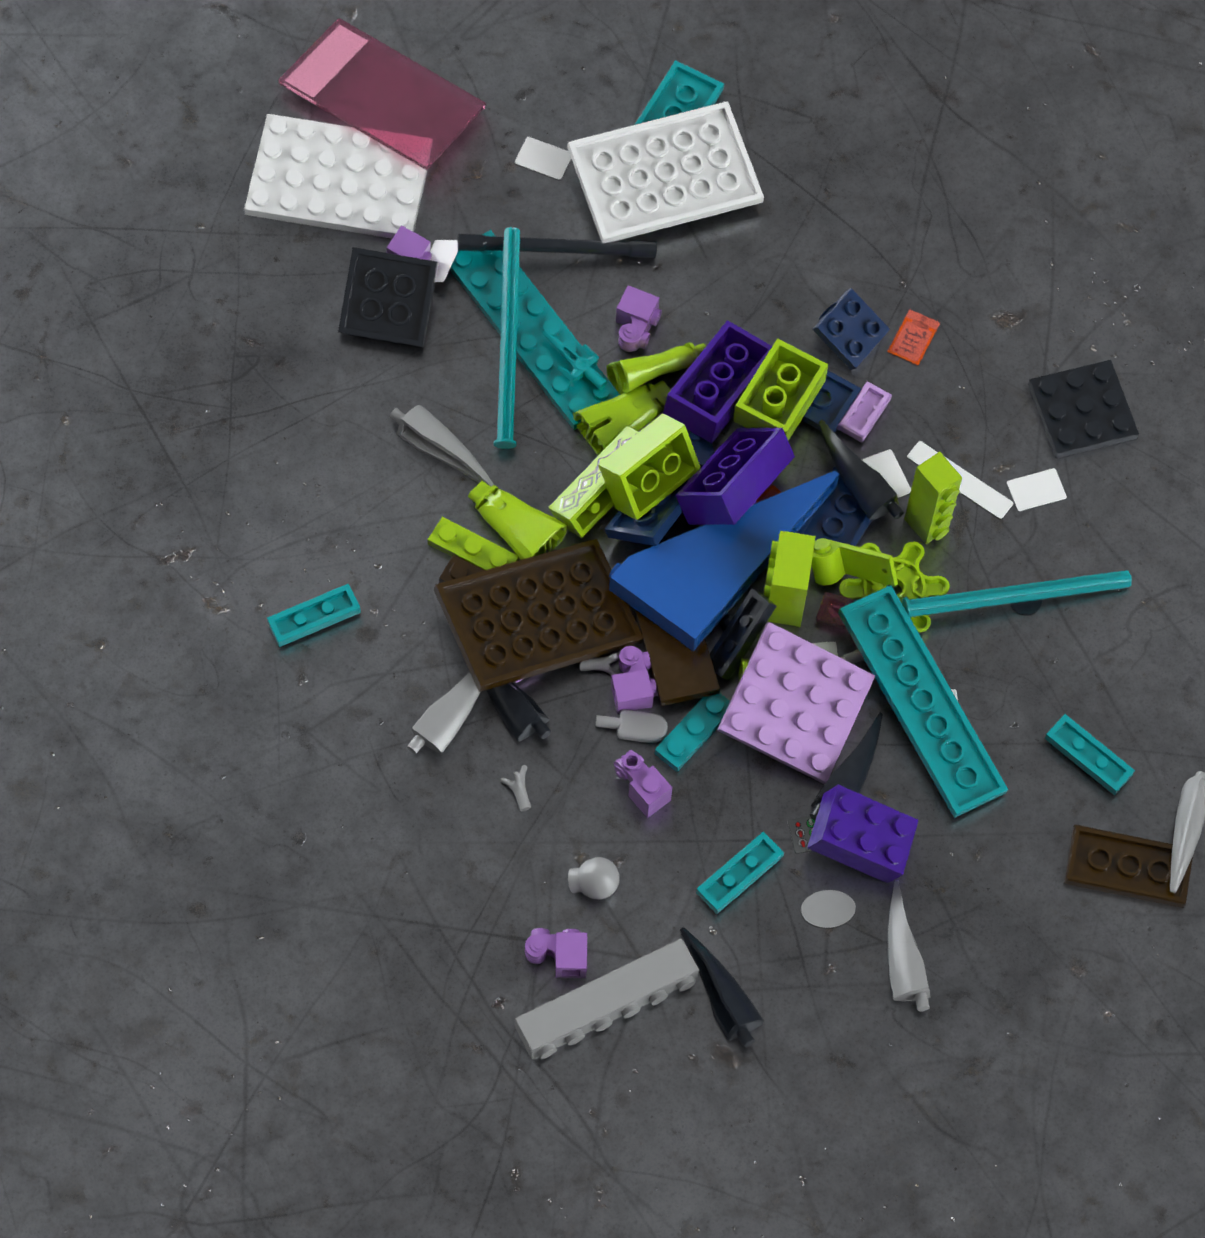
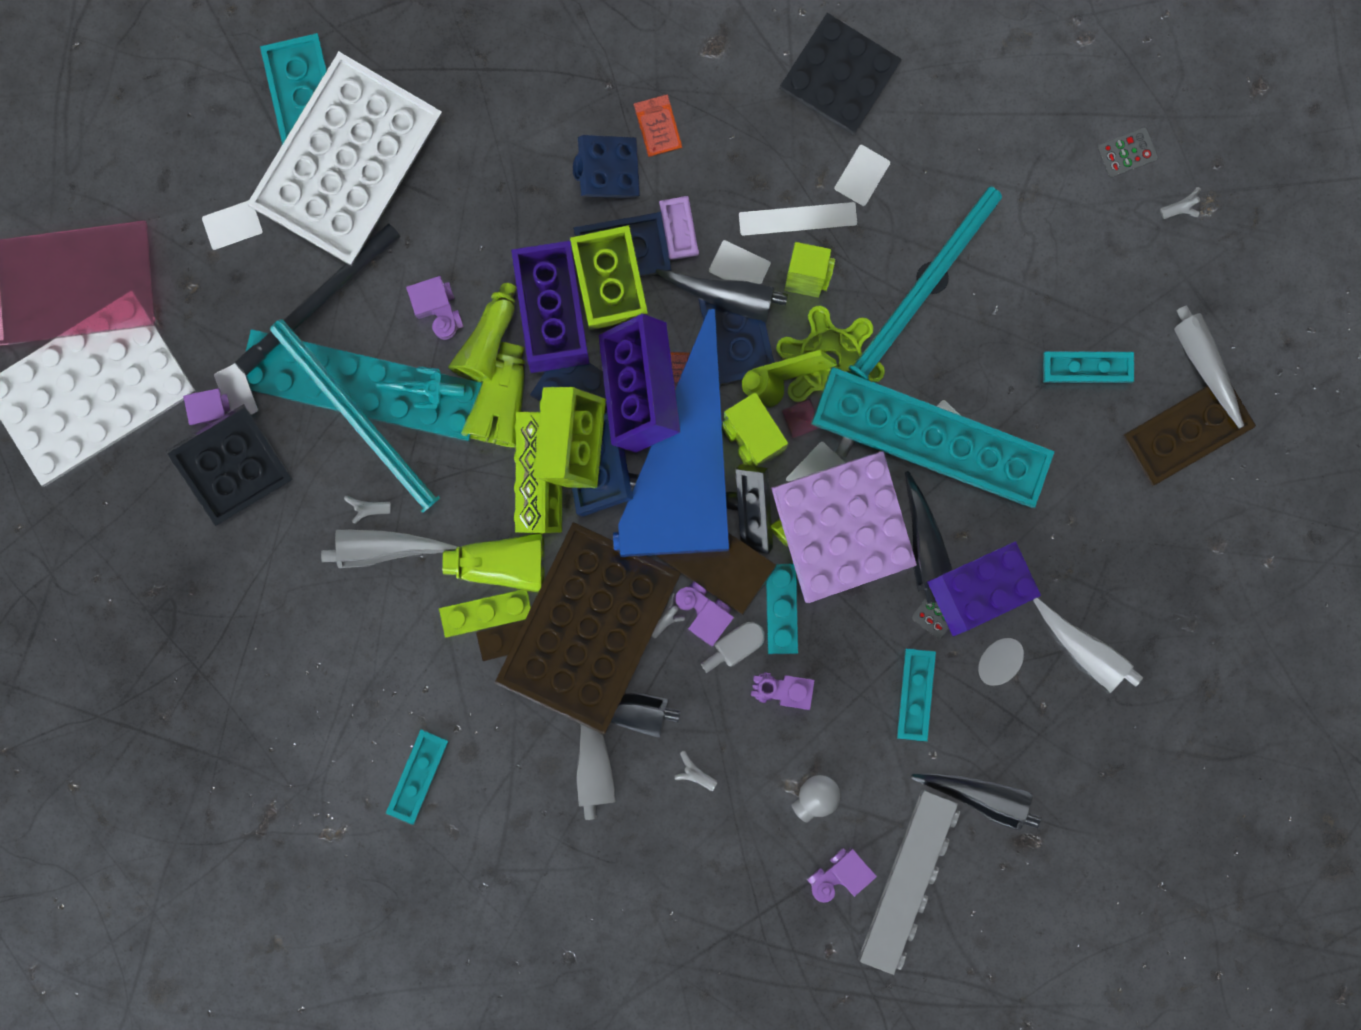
camera: 40 degrees left, 20 degrees up
none -> light grey bar [344,495,391,524]

